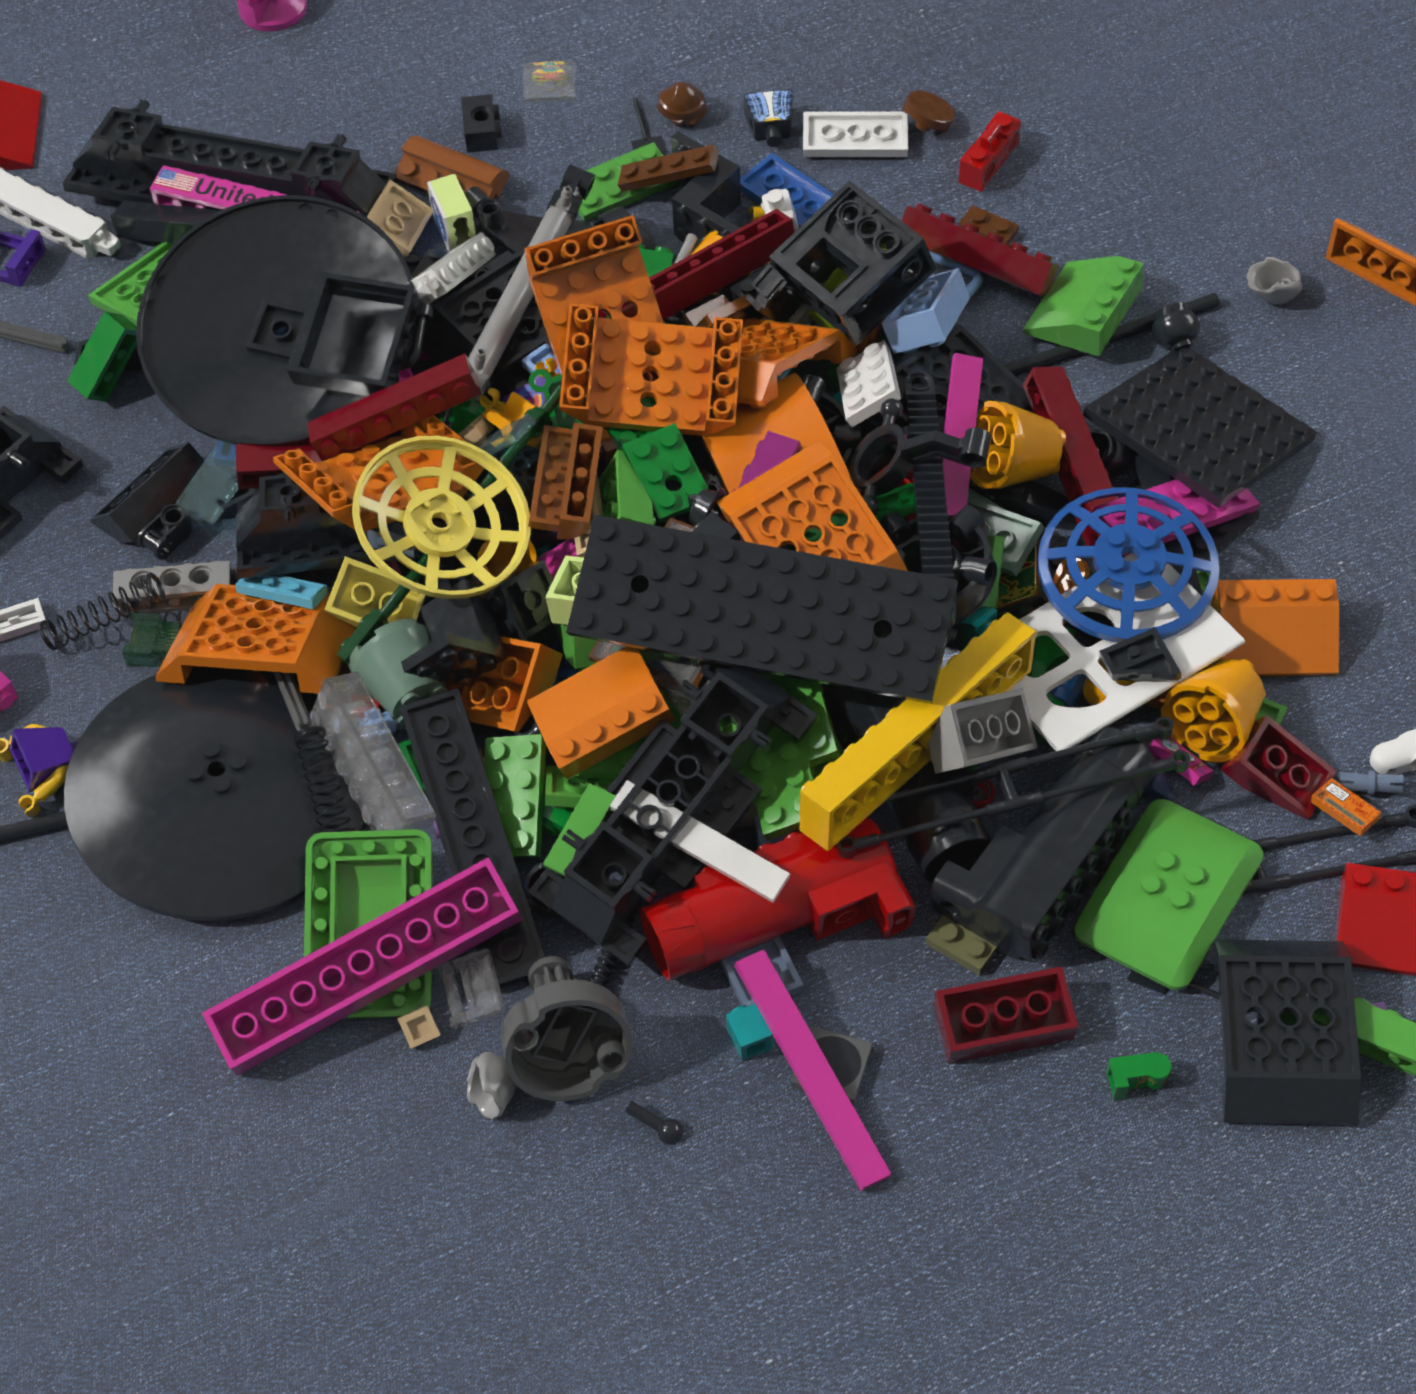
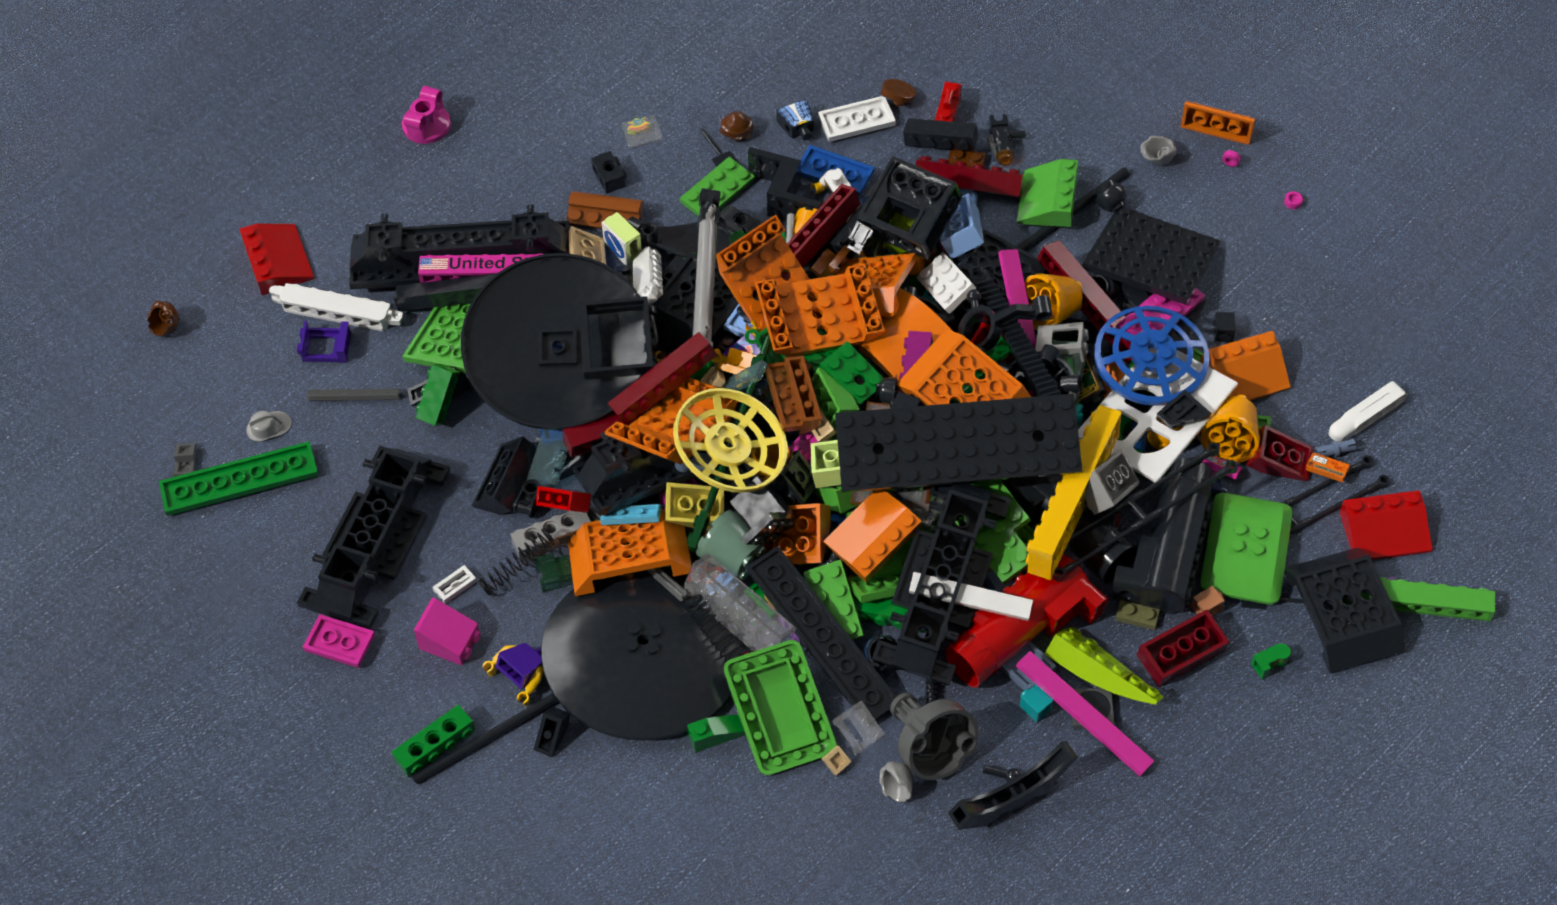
camera: 20 degrees left, 0 degrees up
dark pink brick [202,857,522,1076] -> none
bright green tile [543,783,616,877] -> none
reddish brown plate [617,144,719,192] -> none
none -> black slope [533,707,571,757]
none -> red piece [535,486,591,513]
none -> green slope [687,714,745,753]
none -> black brick [903,118,978,151]
none -> black arch [948,741,1078,830]
none -> black piece [987,114,1026,166]
none -> light grey window [1036,322,1089,362]
none -> lime wedge [1045,627,1164,705]
none -> nougat brick [1191,586,1225,616]
none -> black brick [1213,312,1236,342]
none -> dark pink tile [1222,150,1241,167]

